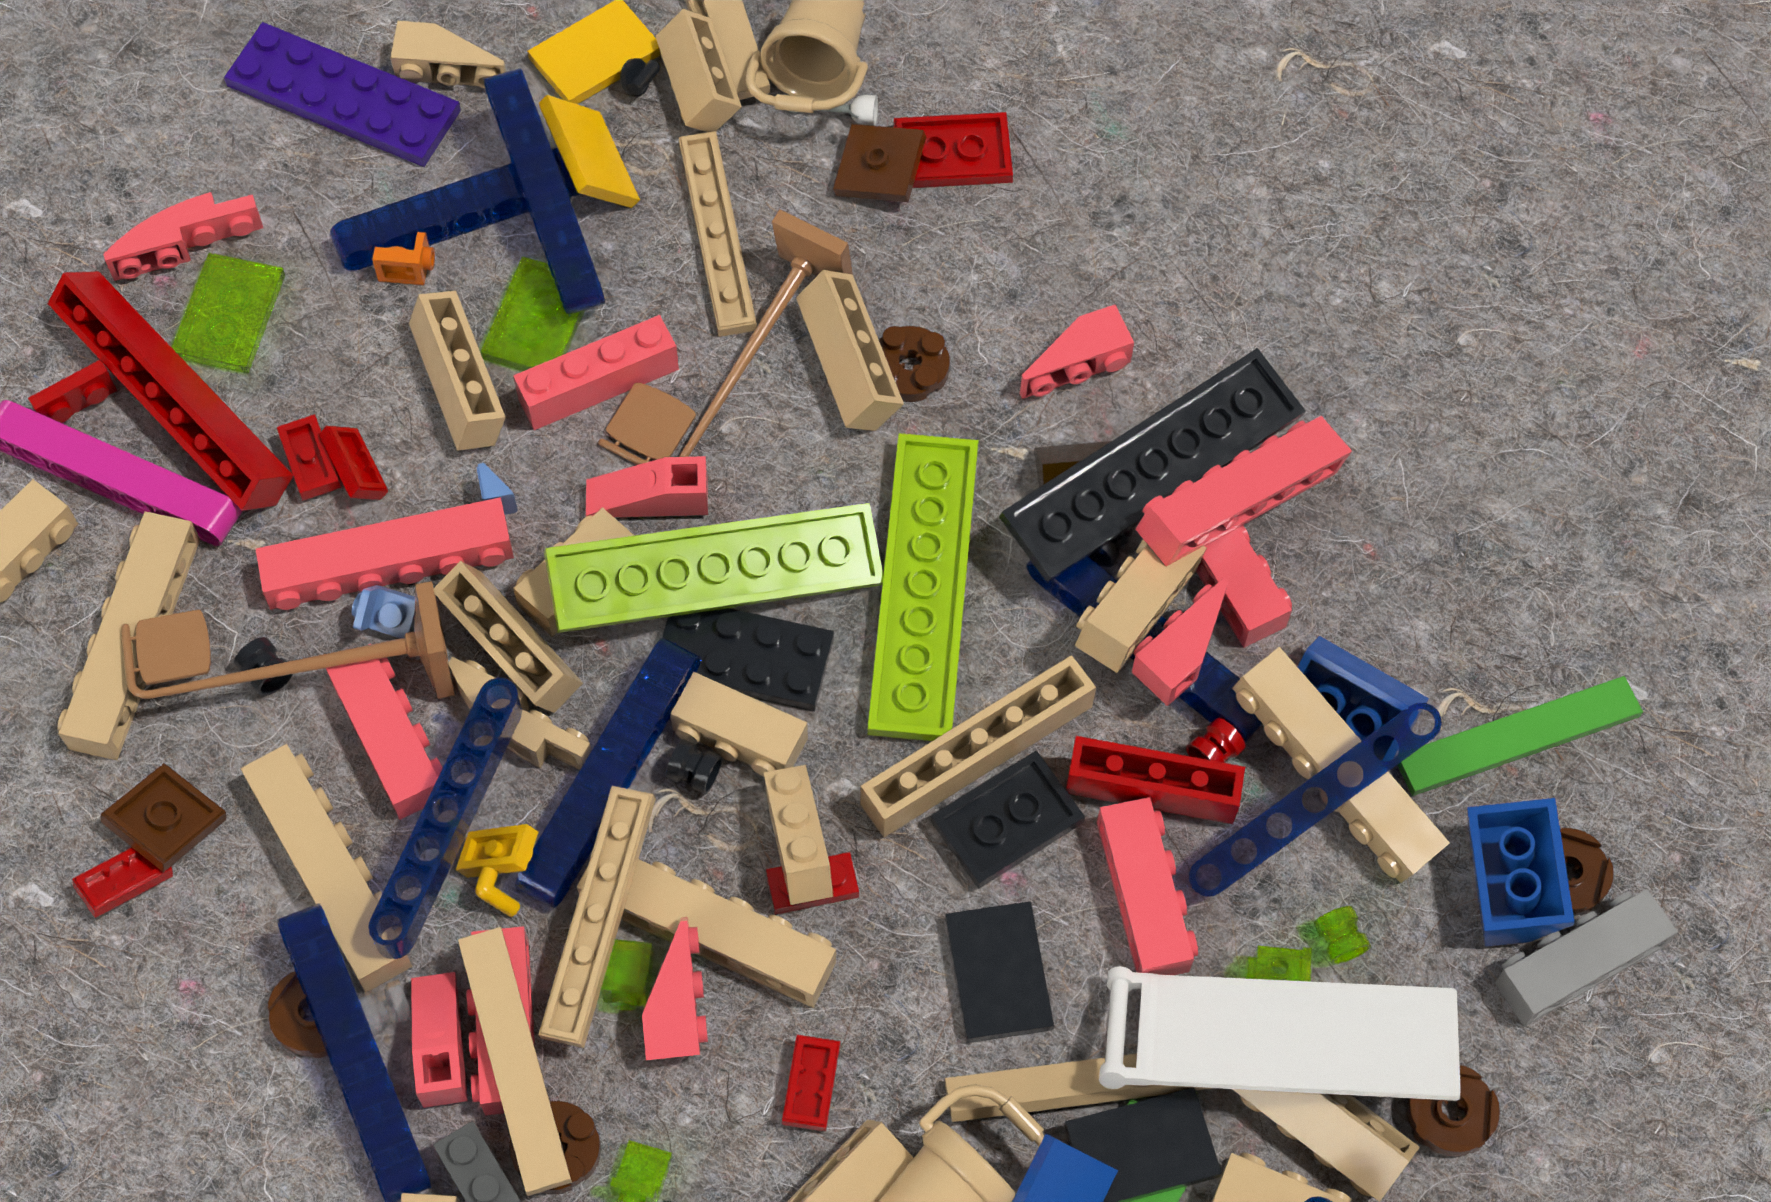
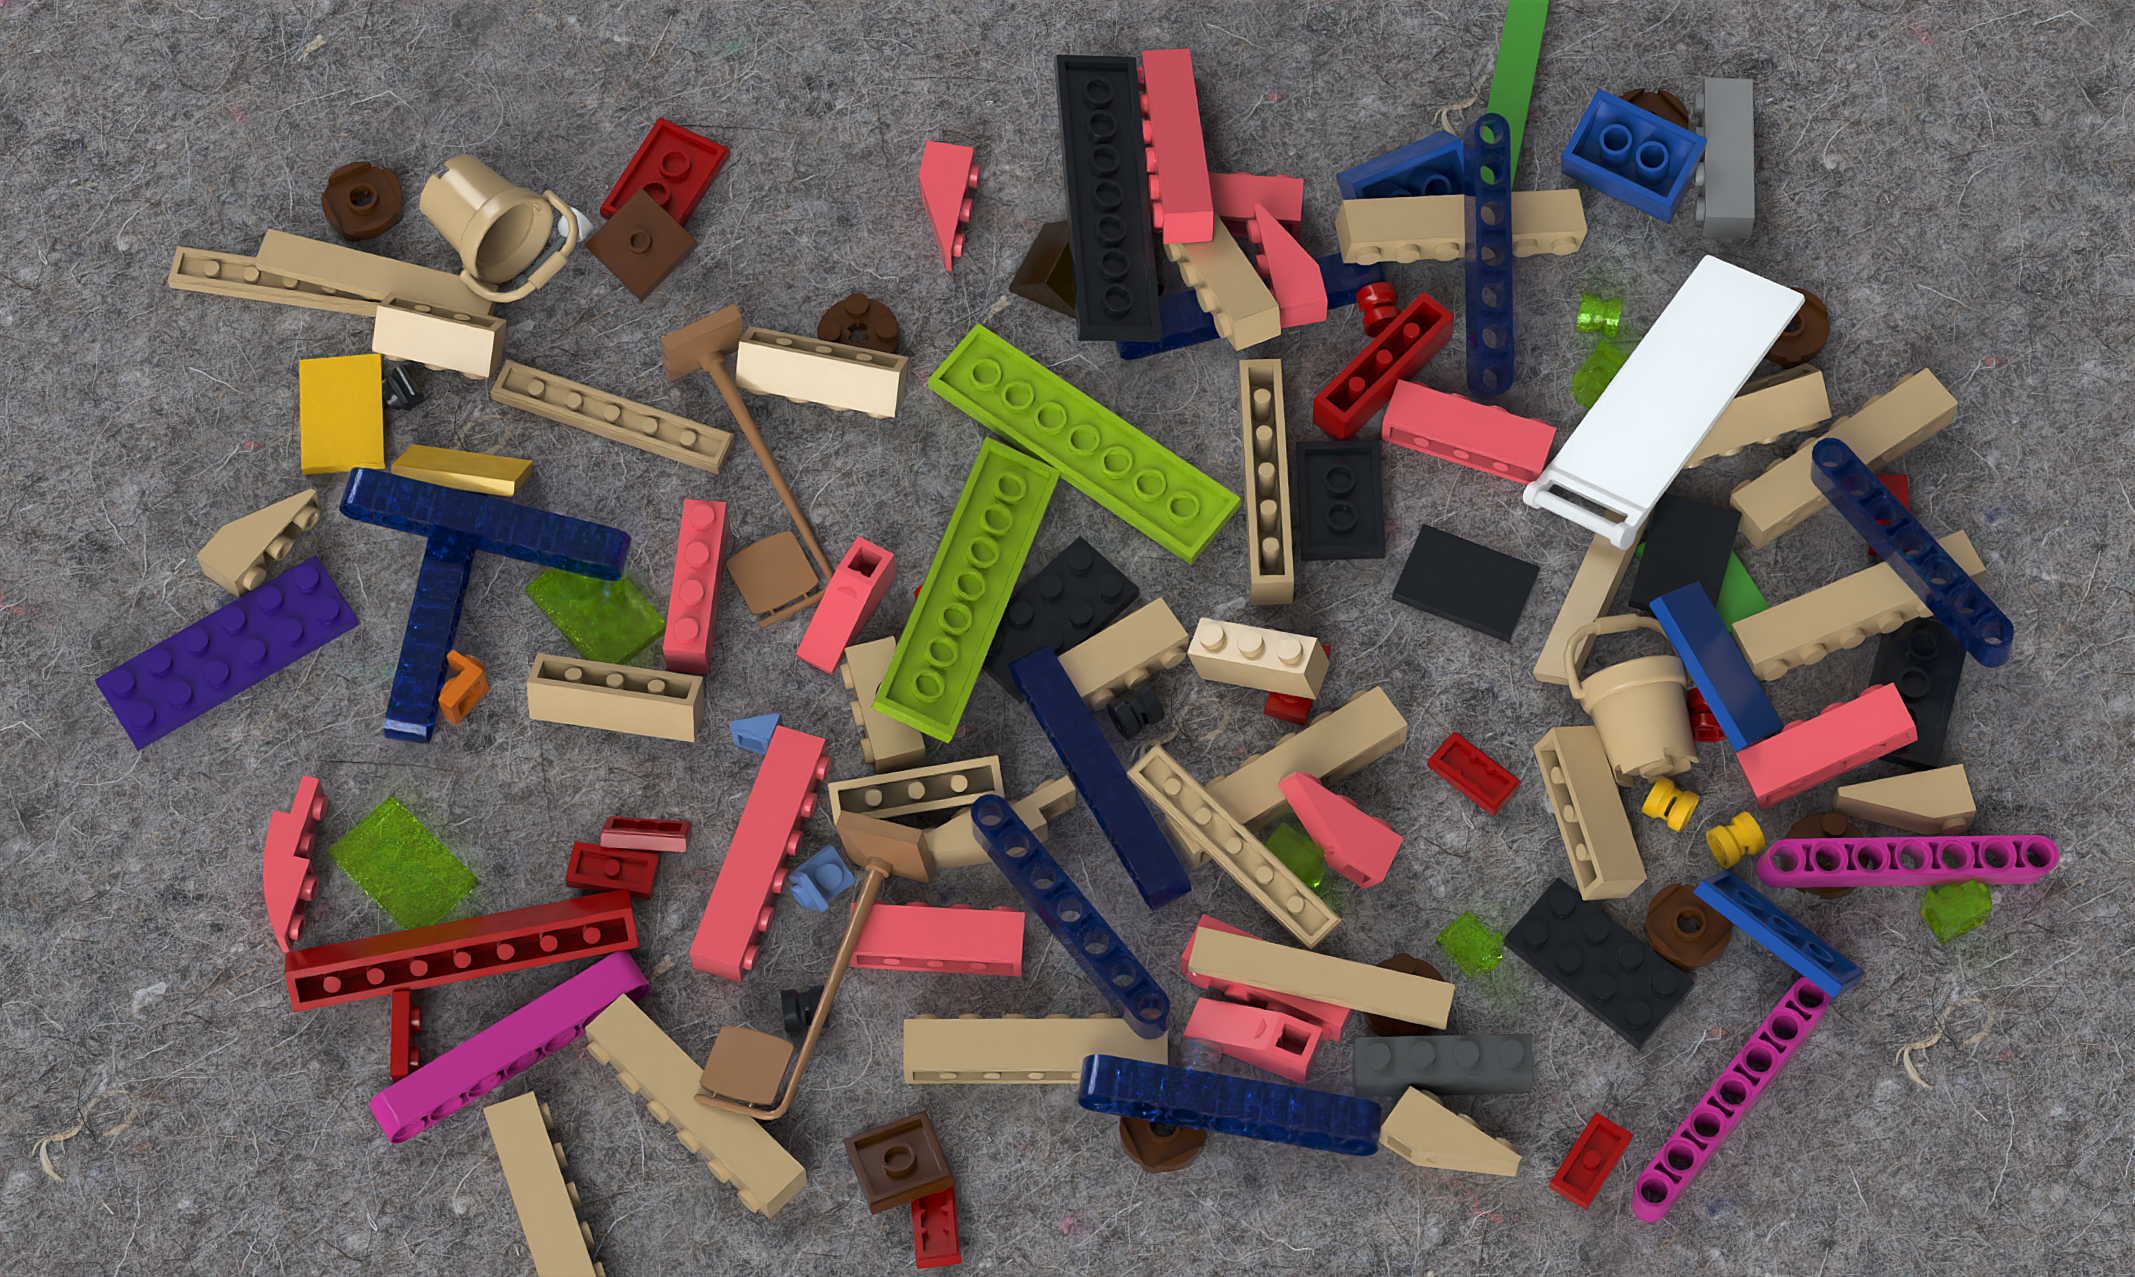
camera: 55 degrees left, 0 degrees up
yellow plate [455,824,538,917] -> none

